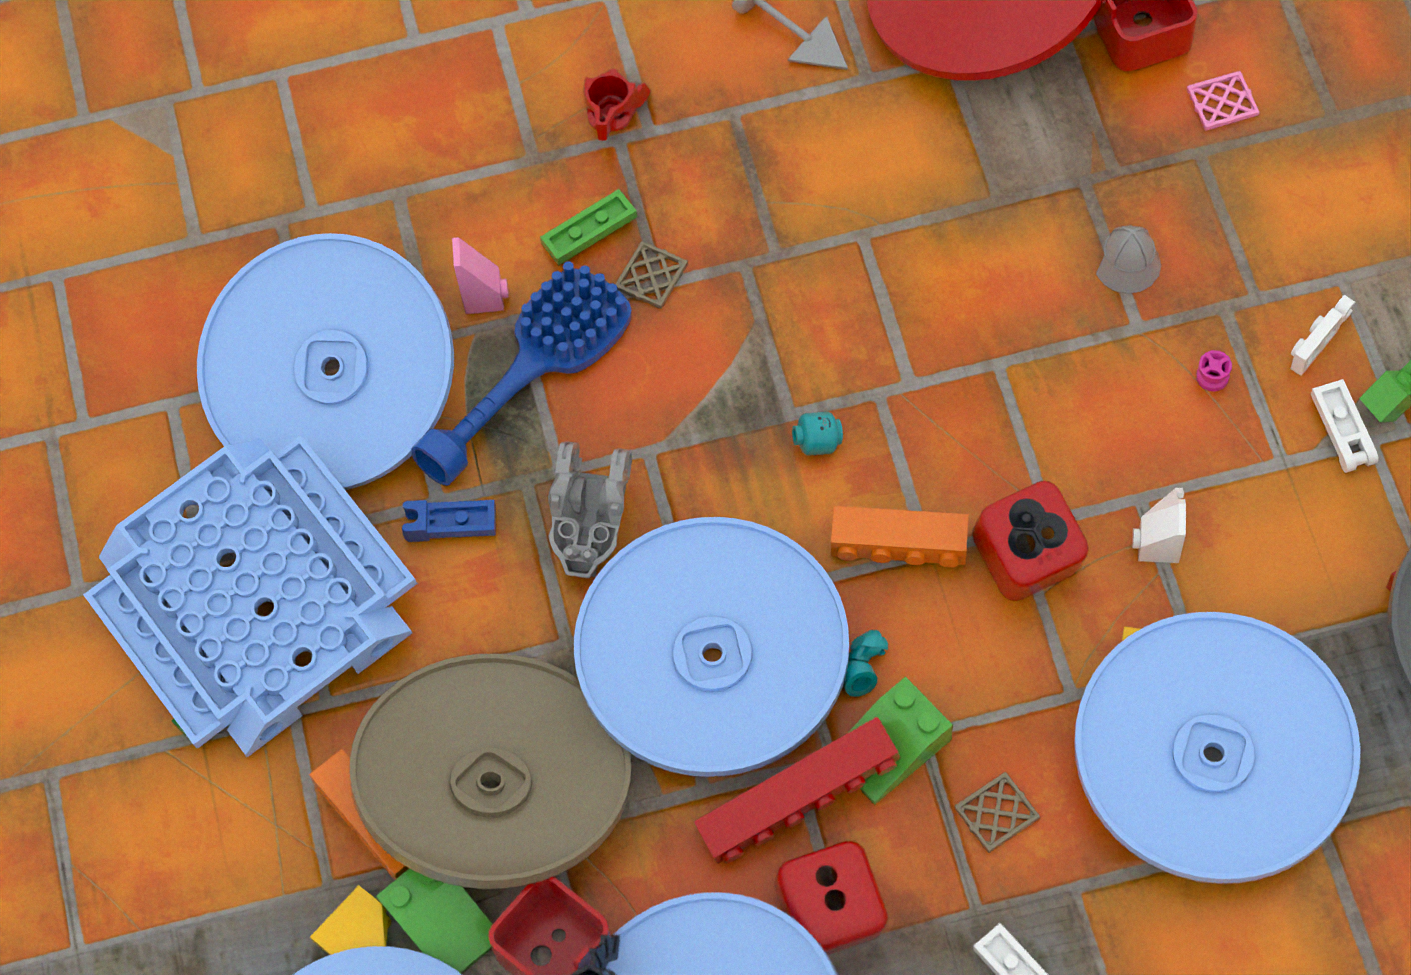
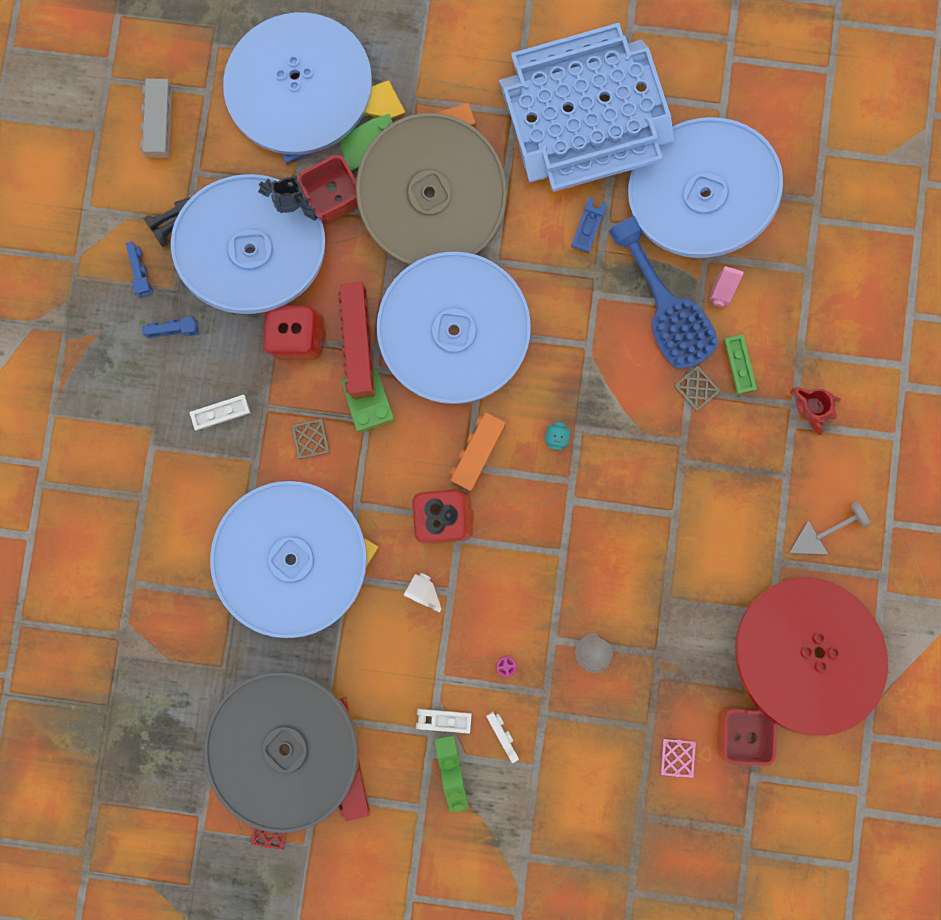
camera: 110 degrees right, 20 degrees up
light grey animal [548,441,632,578] -> none
teal arm [843,630,888,697] -> none

